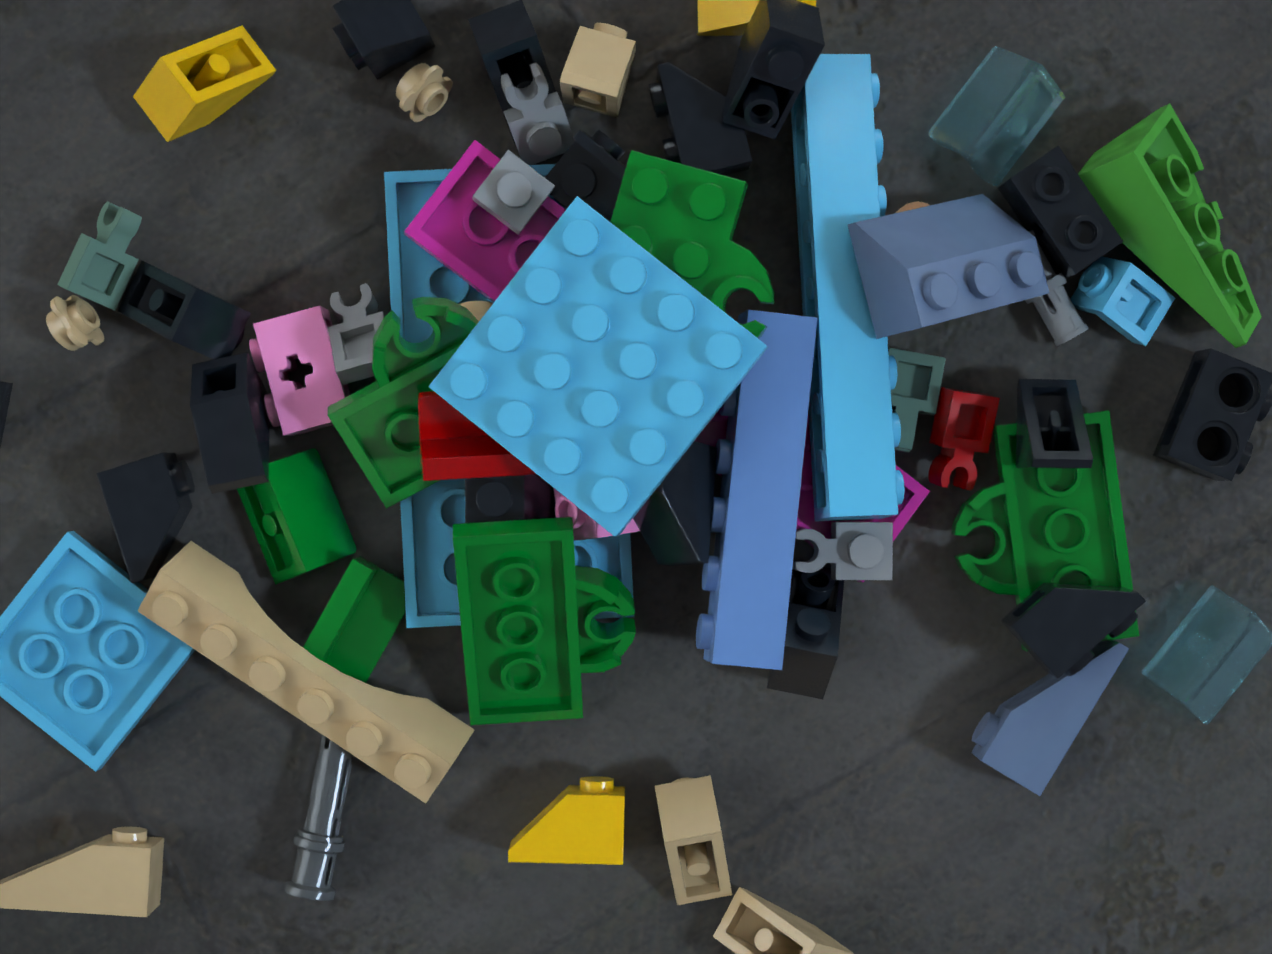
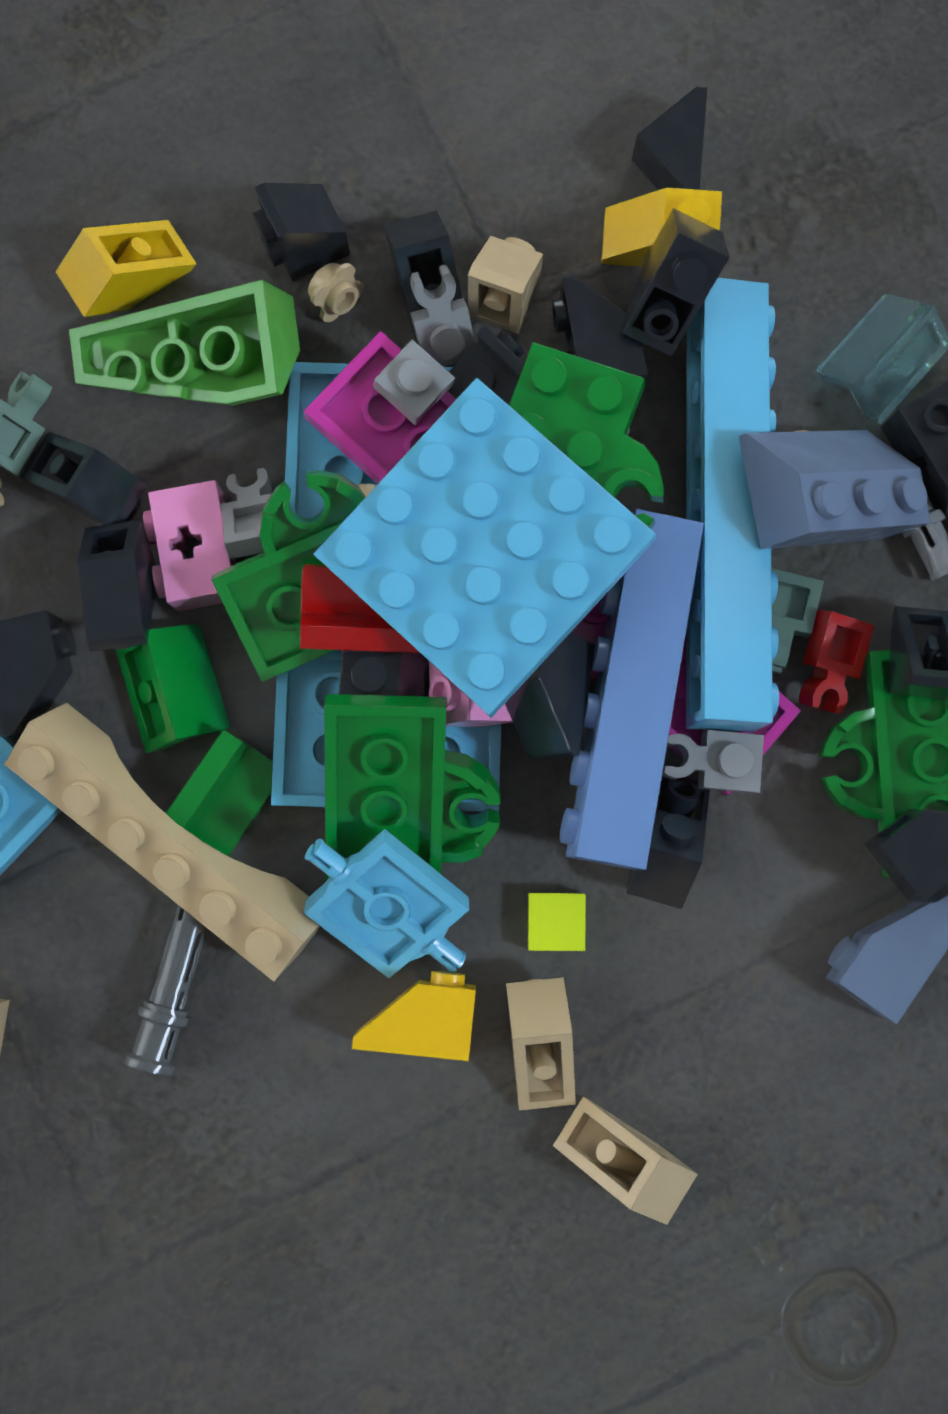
camera: 10 degrees right, 5 degrees down
none -> bright green wedge [69,280,300,406]
none -> medium azure plate [304,829,469,978]
none -> neon yellow tile [528,893,586,951]

